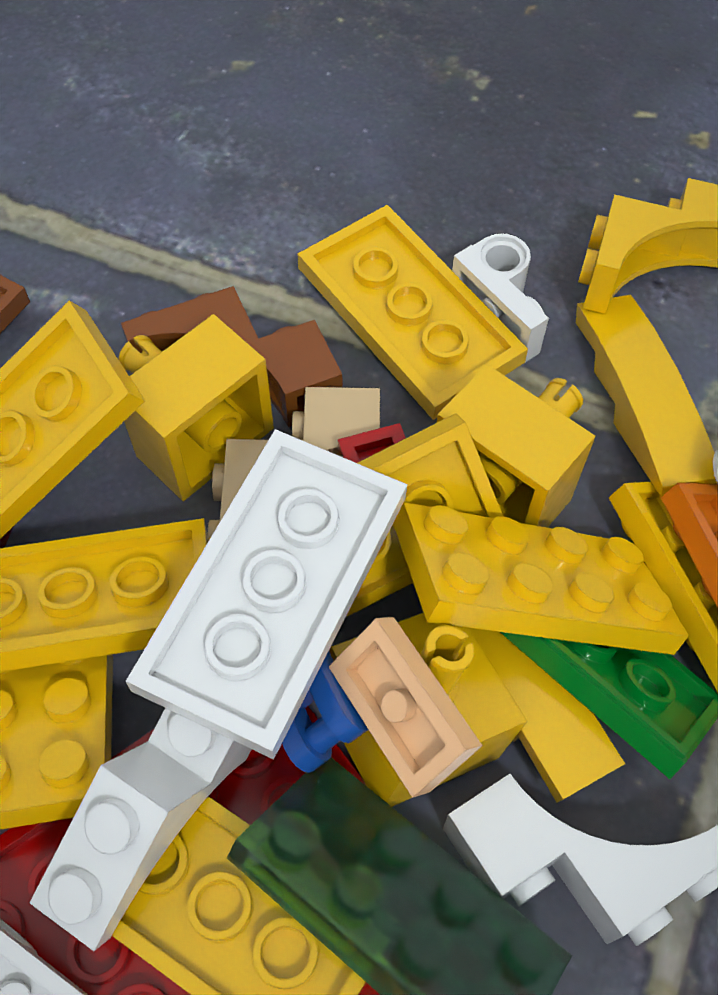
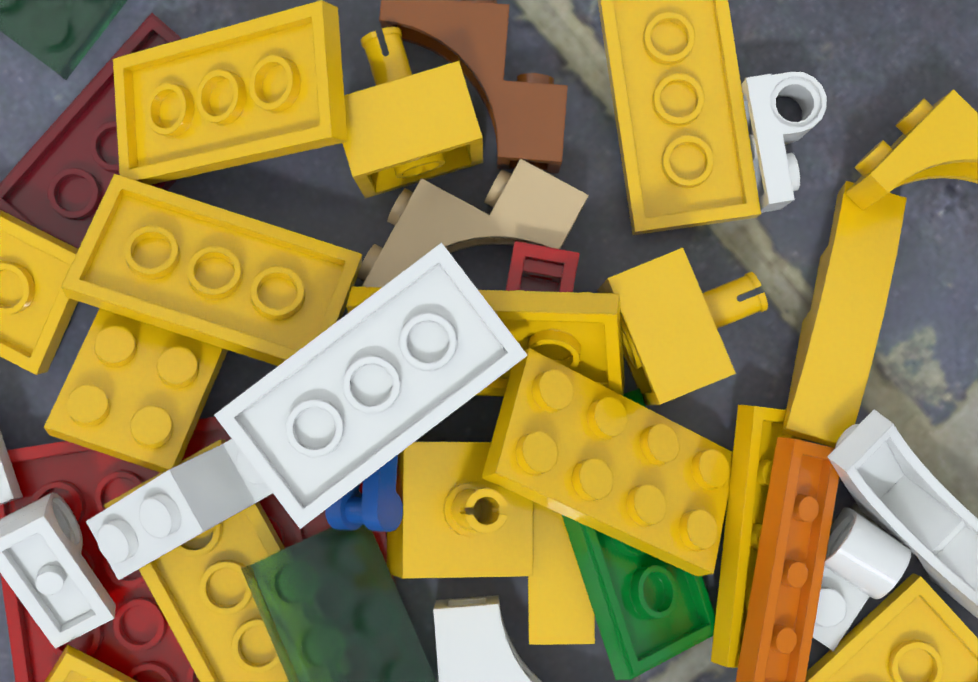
camera: 30 degrees right, 25 degrees up
light nougat plate [329,617,483,798] -> none

